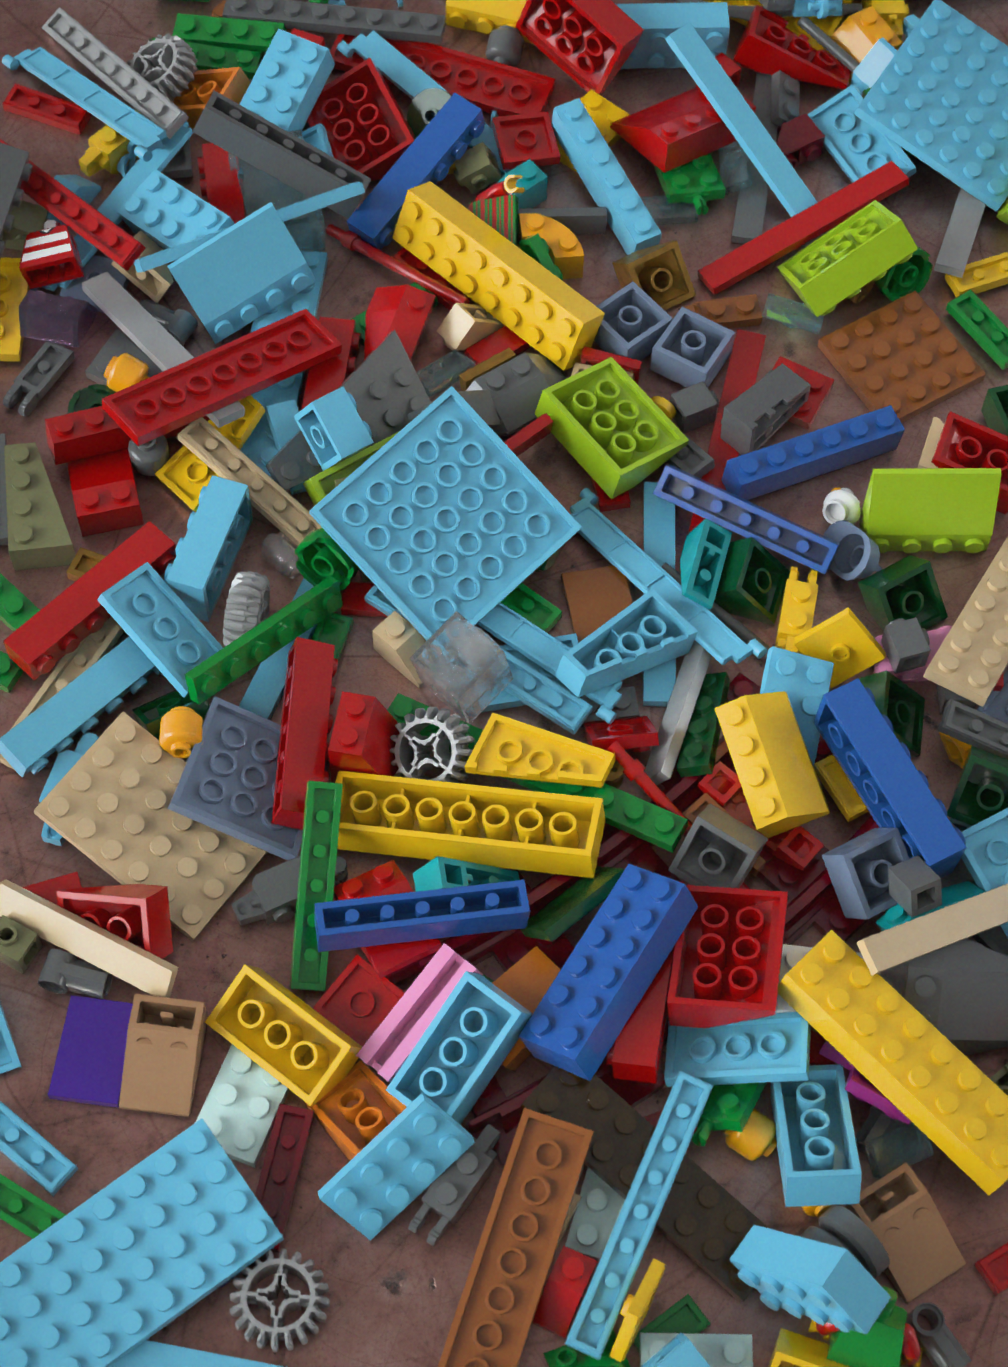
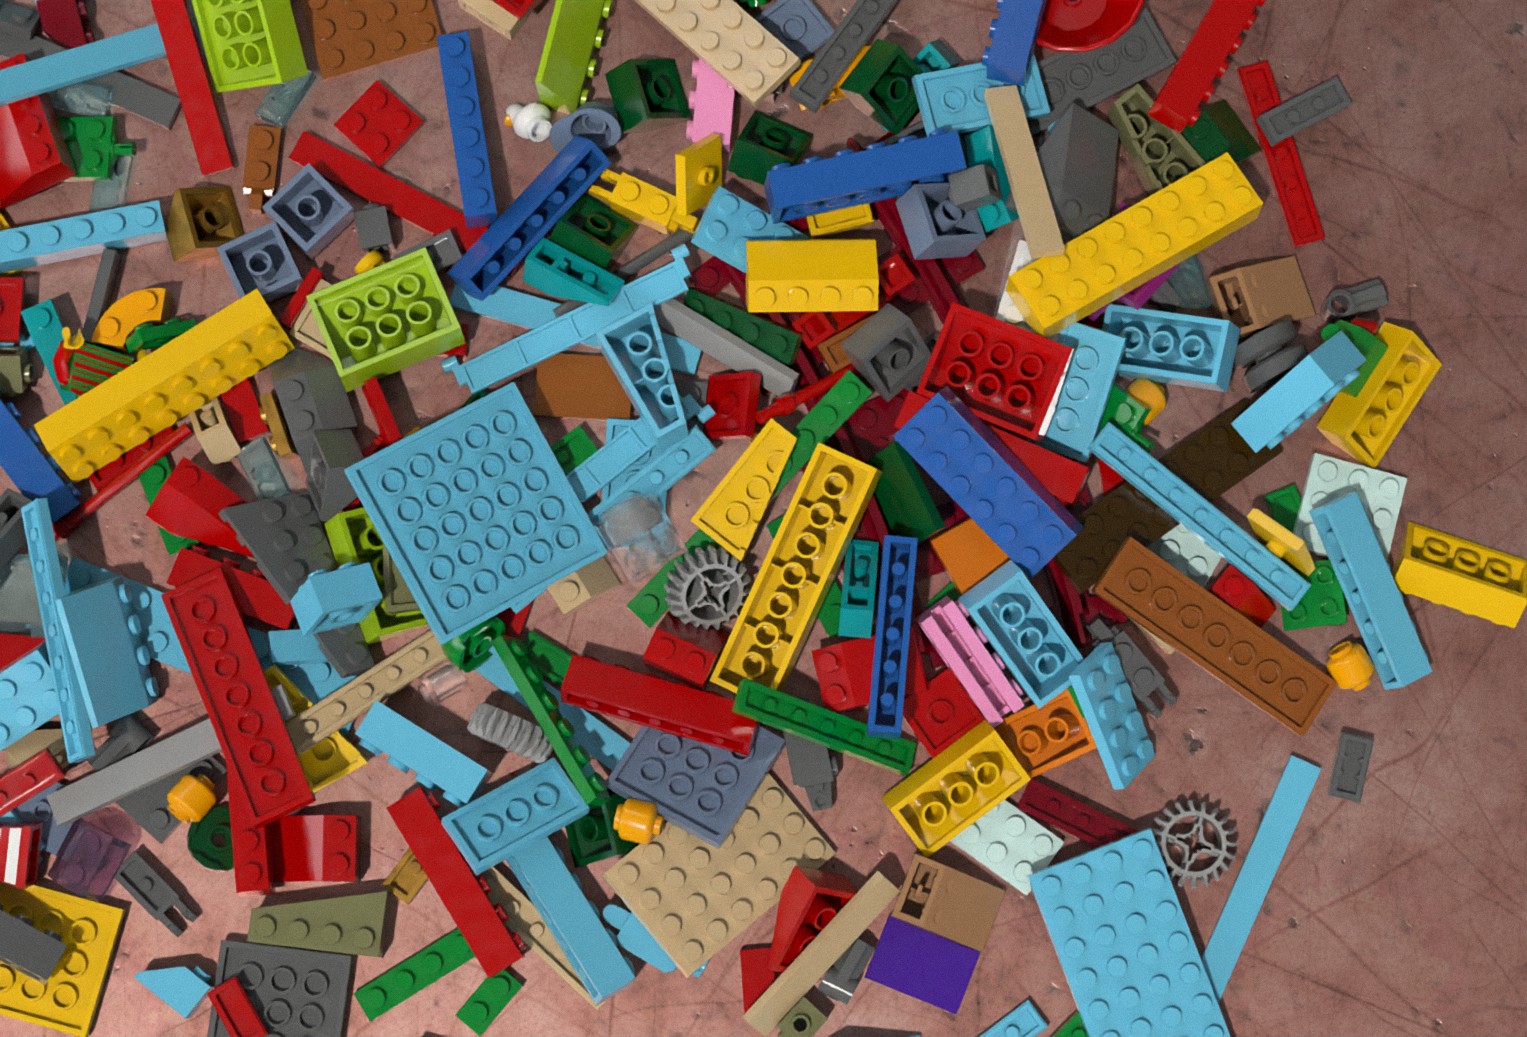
camera: 75 degrees left, 20 degrees up
dark grey wedge [720,363,811,455] -> none
dark grey brick [881,617,931,674] -> none

